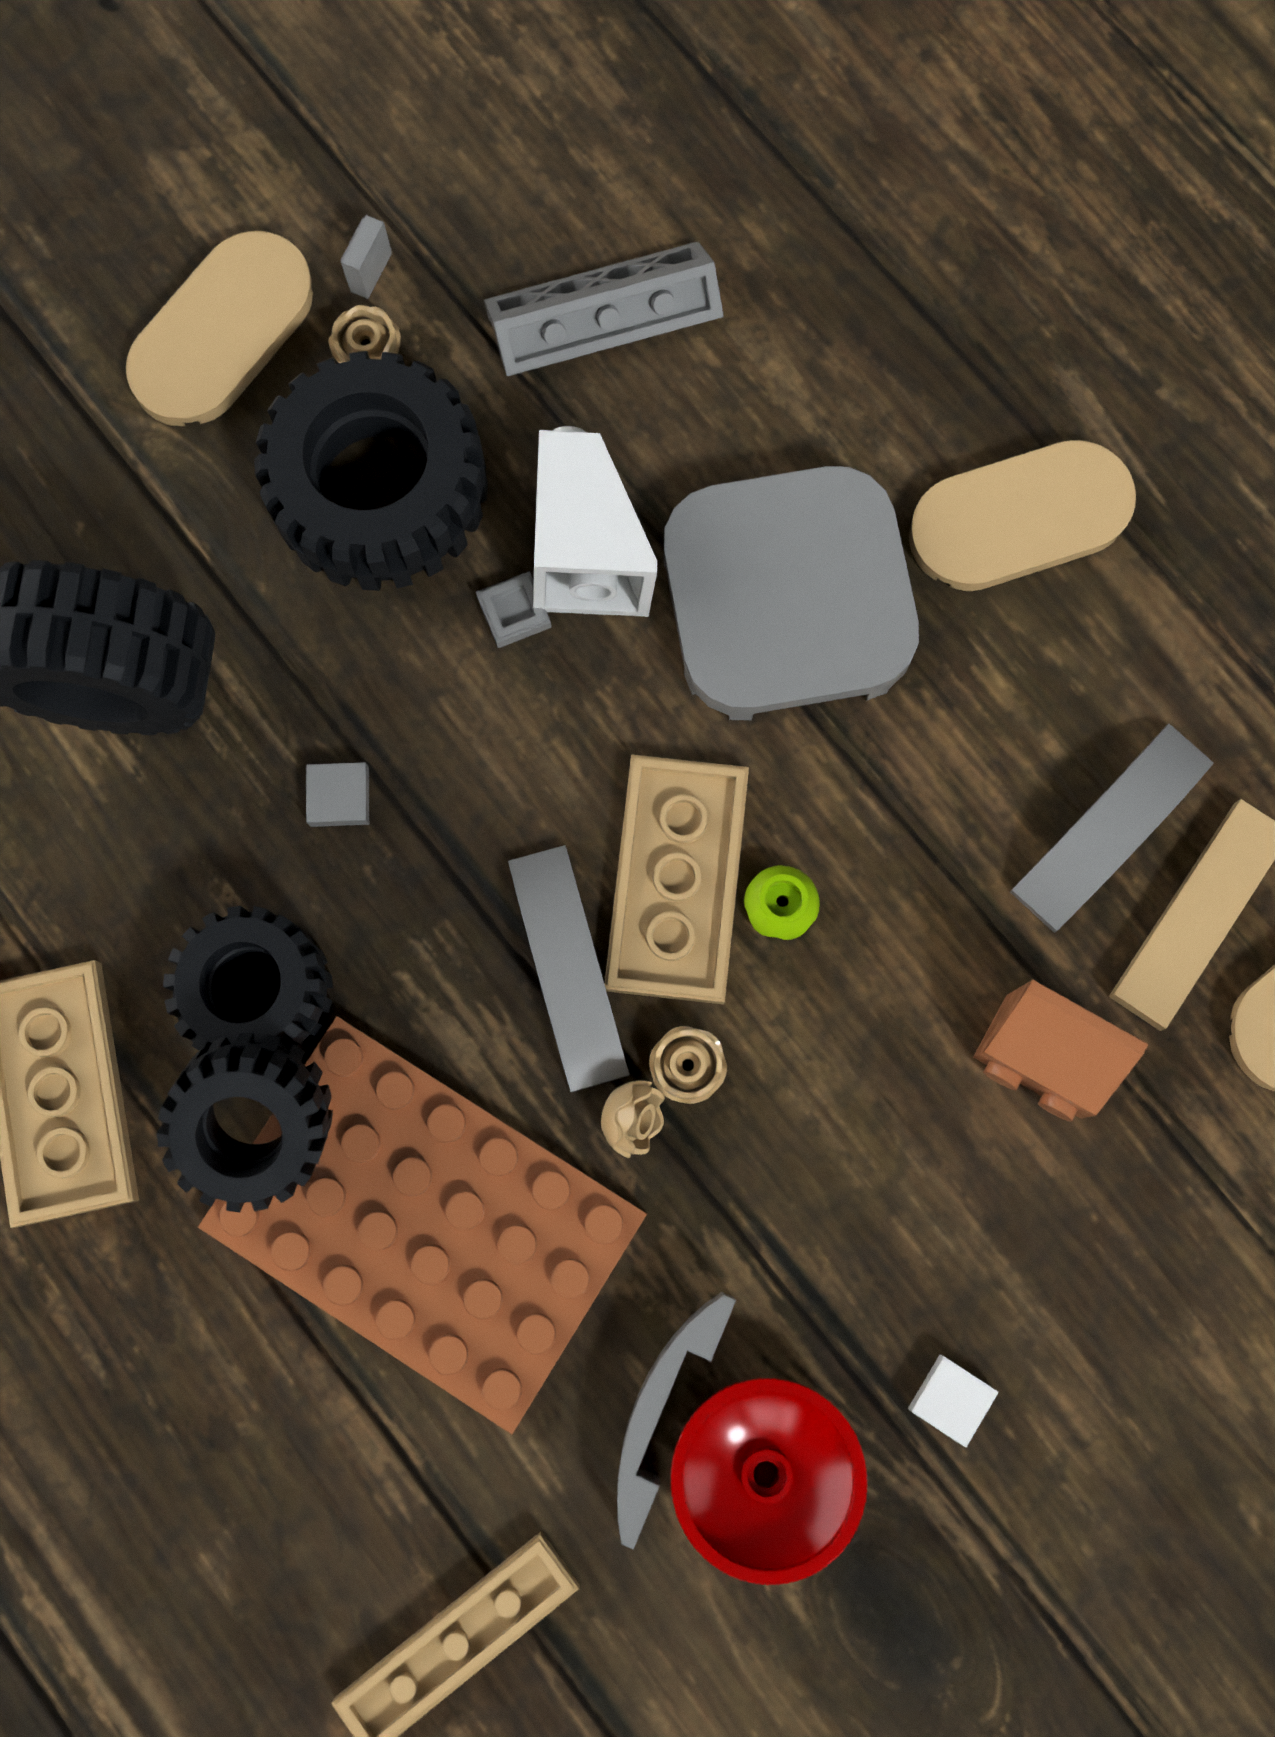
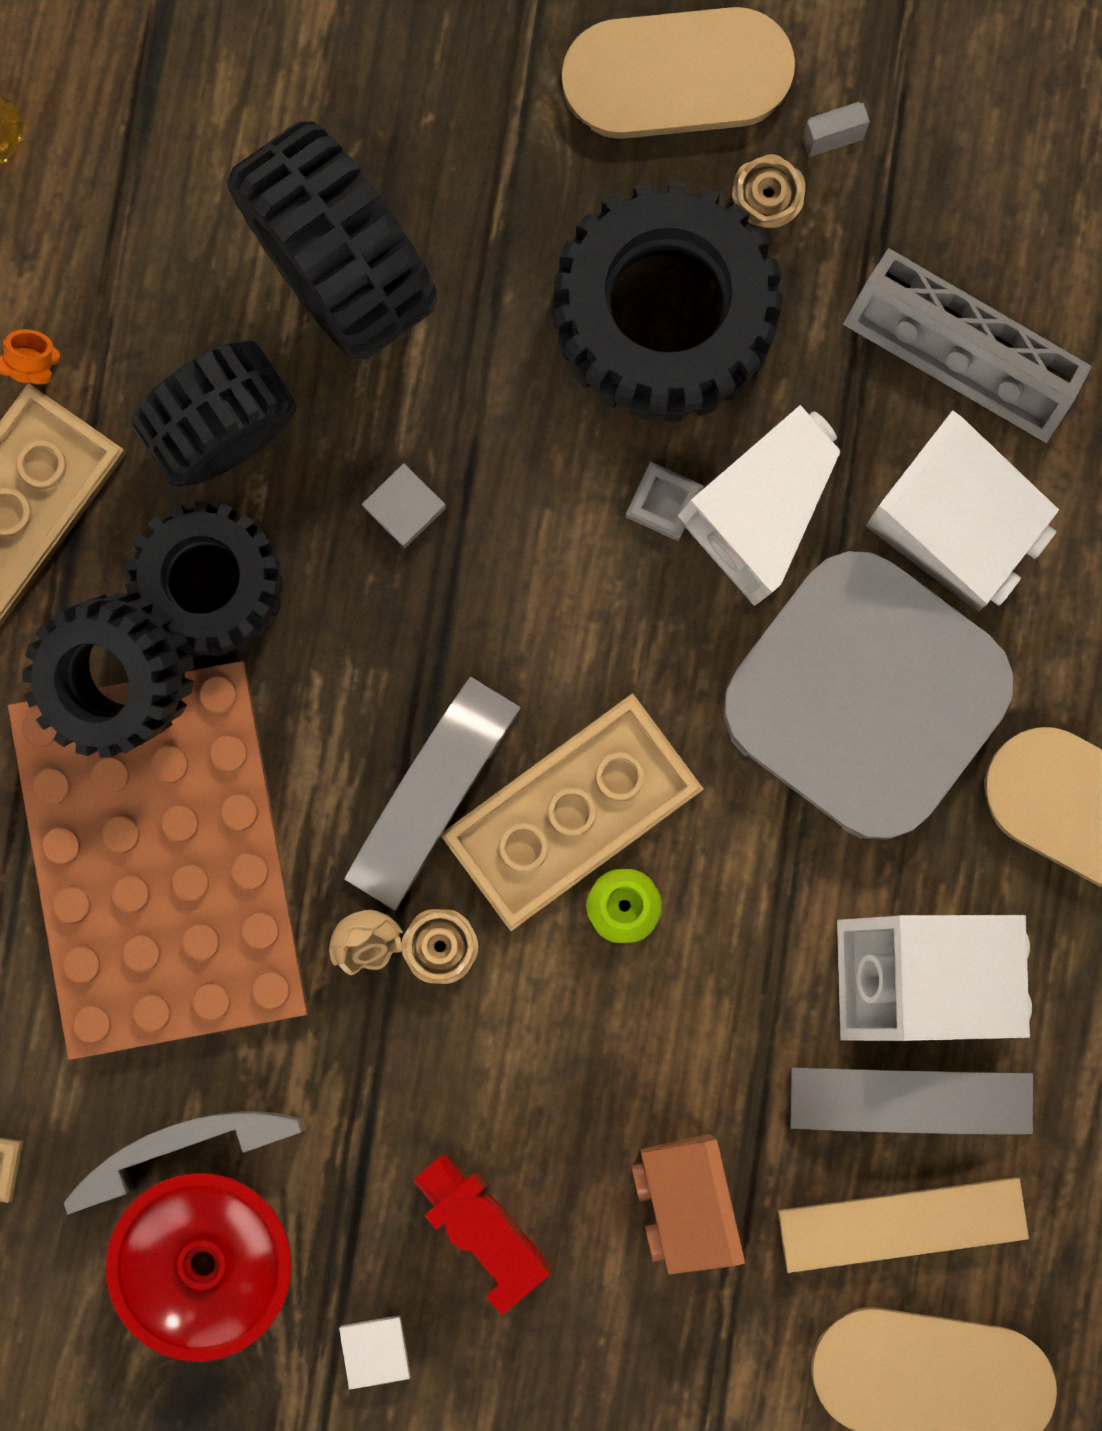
camera: 45 degrees right, 5 degrees up
none -> black tyre [131,340,297,487]
none -> red hips [413,1154,552,1316]
none -> white slope [837,915,1032,1041]
none -> white slope [865,410,1059,612]

